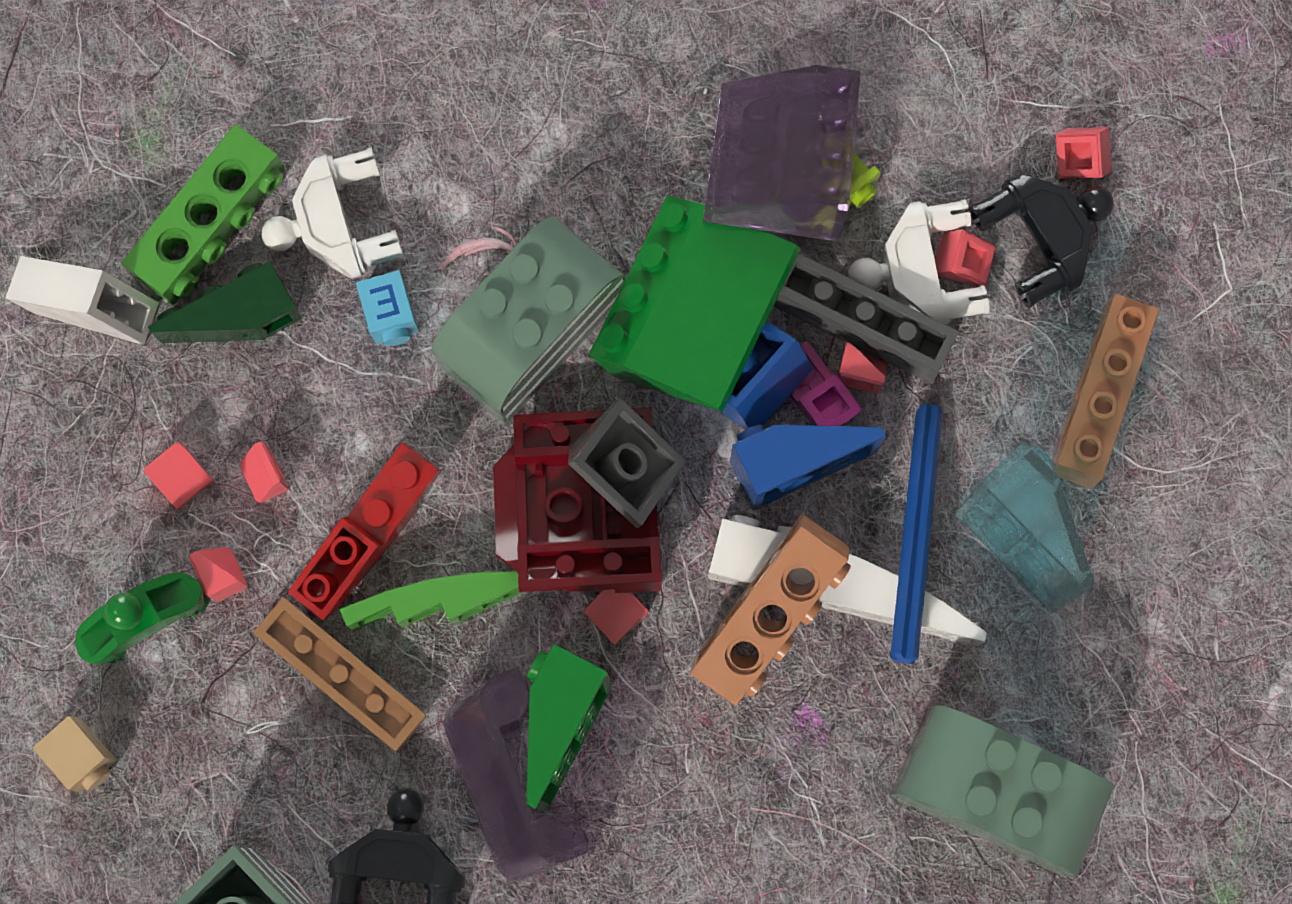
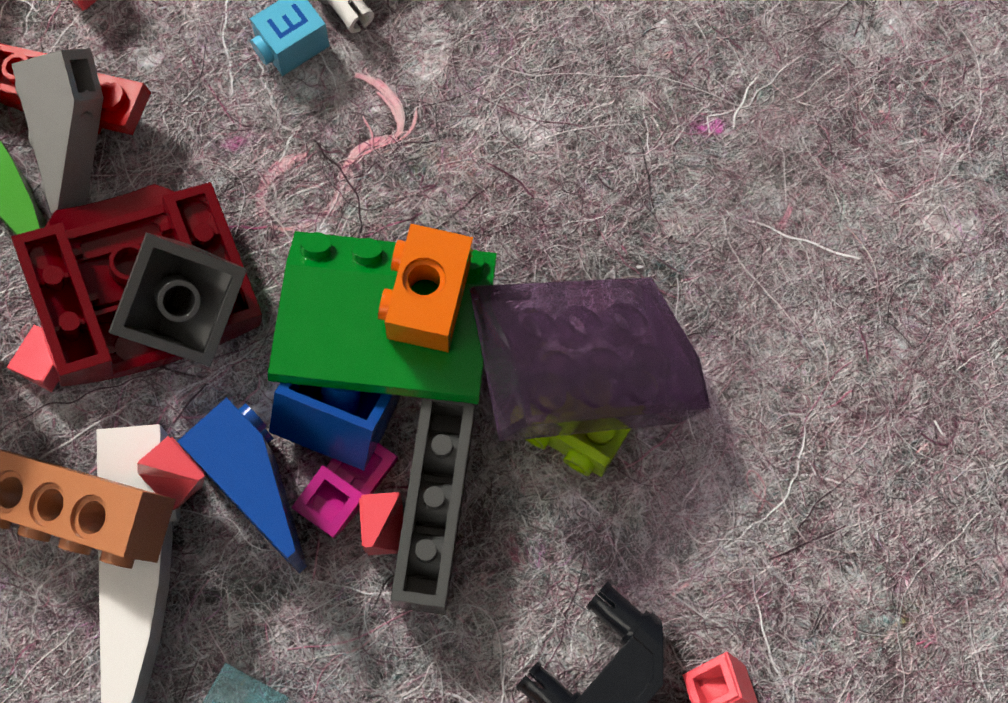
camera: 65 degrees right, 5 degrees down
sand green brick [432,216,626,426] -> none
white connector [848,199,989,325] -> none
blue axle [890,403,943,664] -> none
coral slope [935,229,996,288] -> none
none -> light grey slope [11,48,103,214]
none -> coral slope [137,436,205,510]
none -> orange brick [378,224,473,353]

